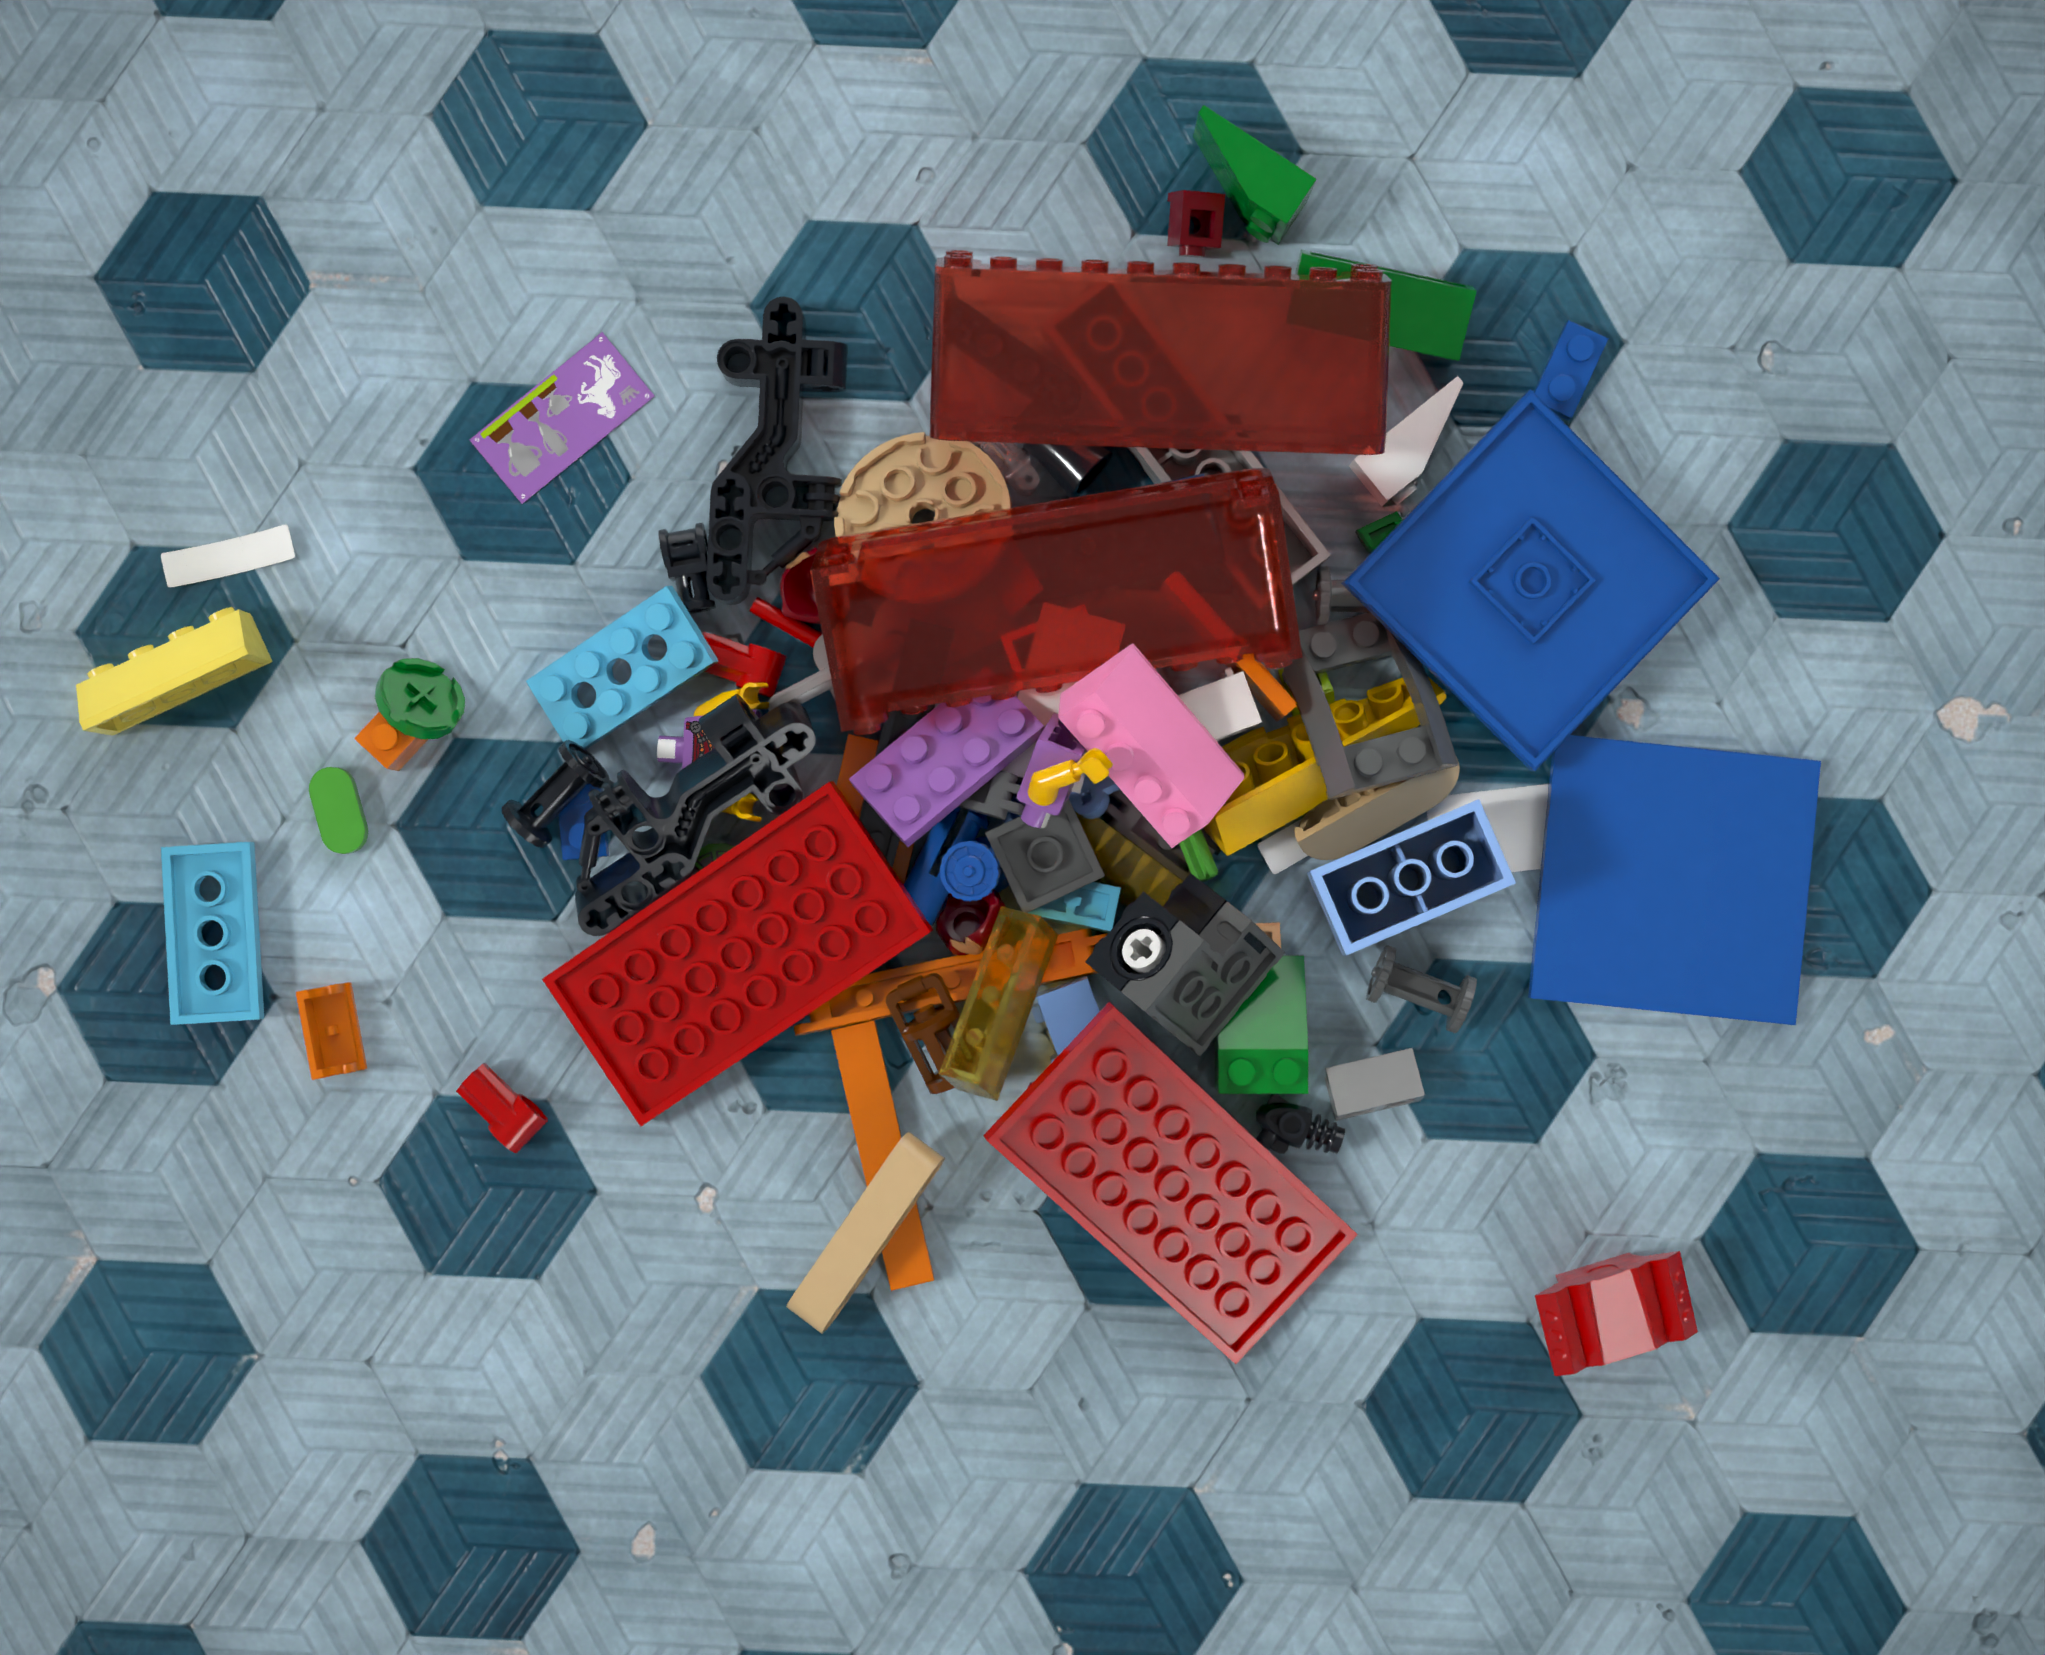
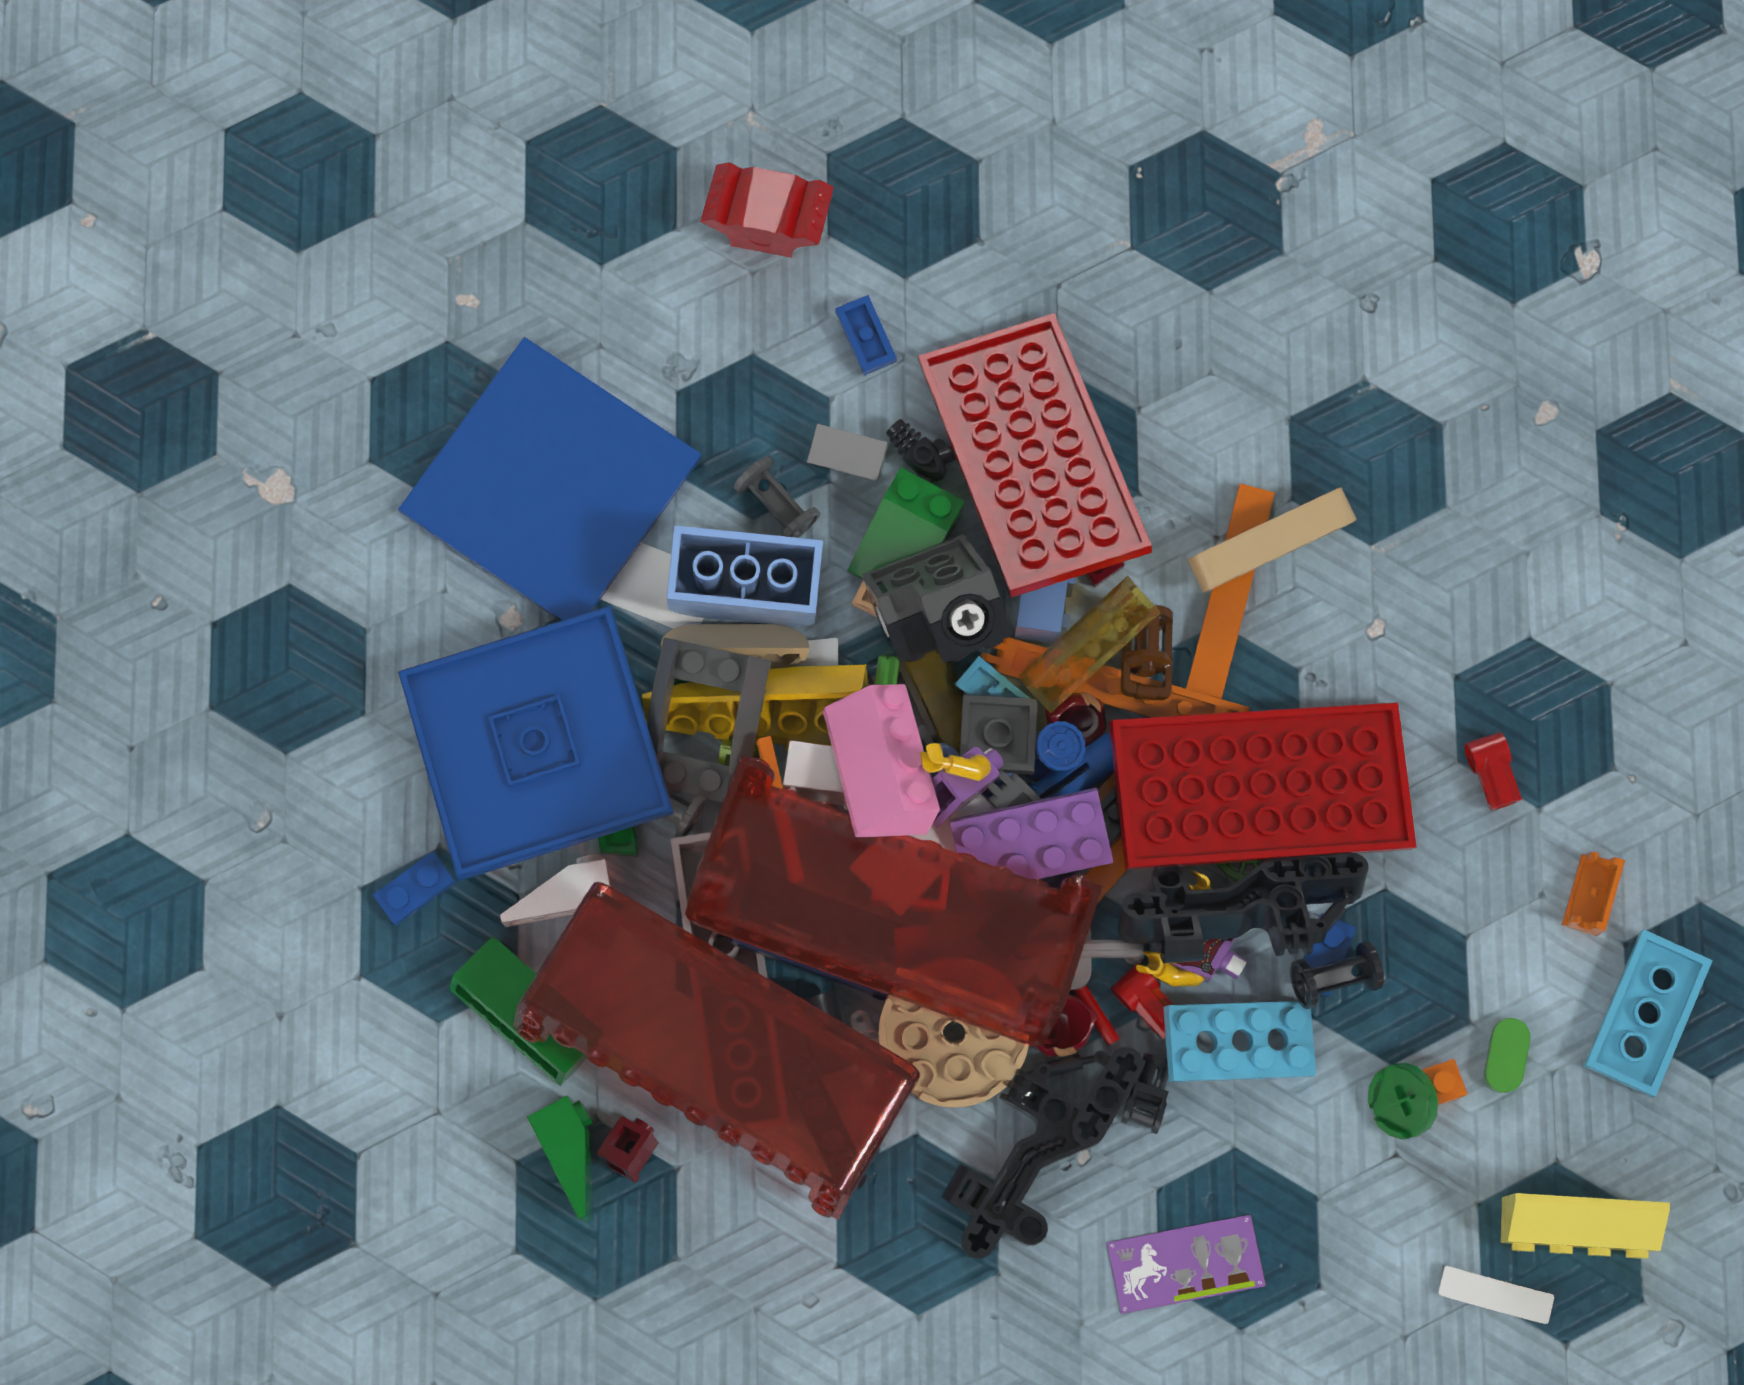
camera: 150 degrees left, 10 degrees down
none -> blue plate [835,295,897,376]

